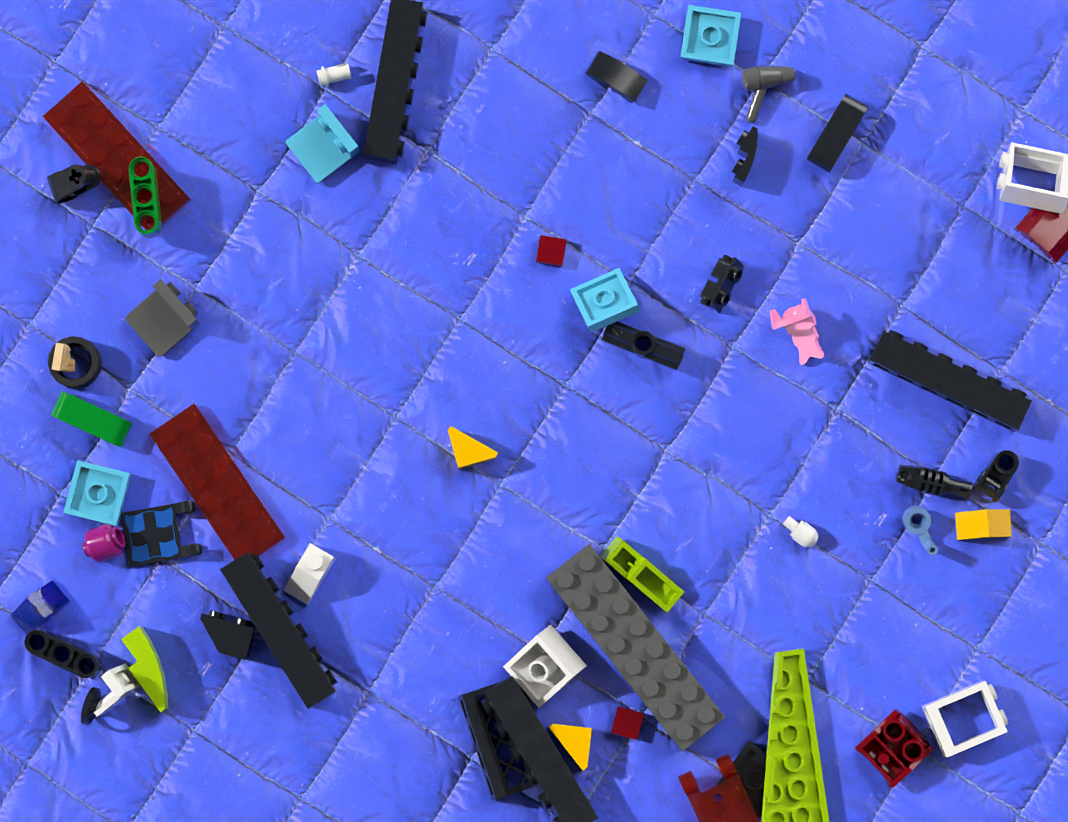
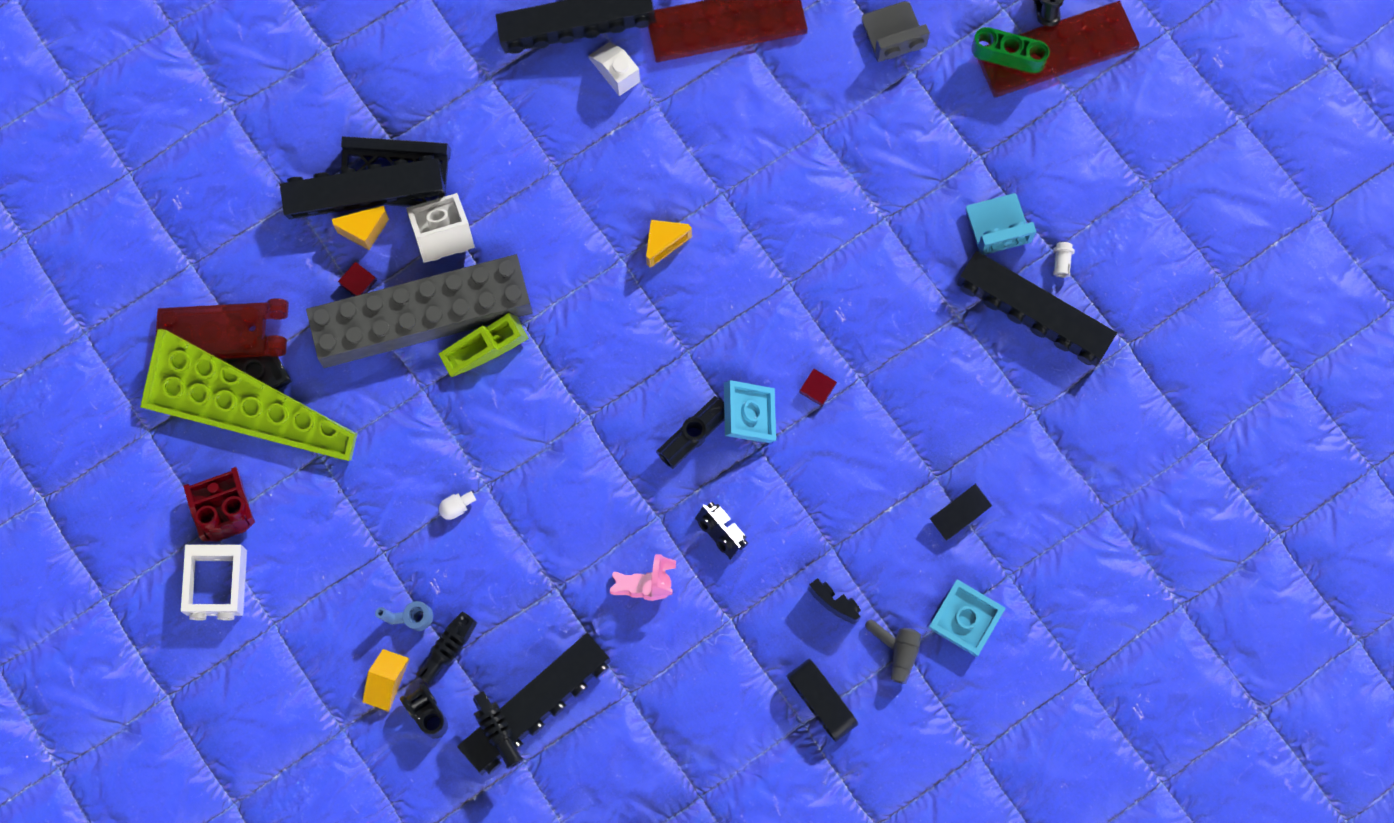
camera: 115 degrees right, 10 degrees down
none -> black hinge [473,691,523,769]

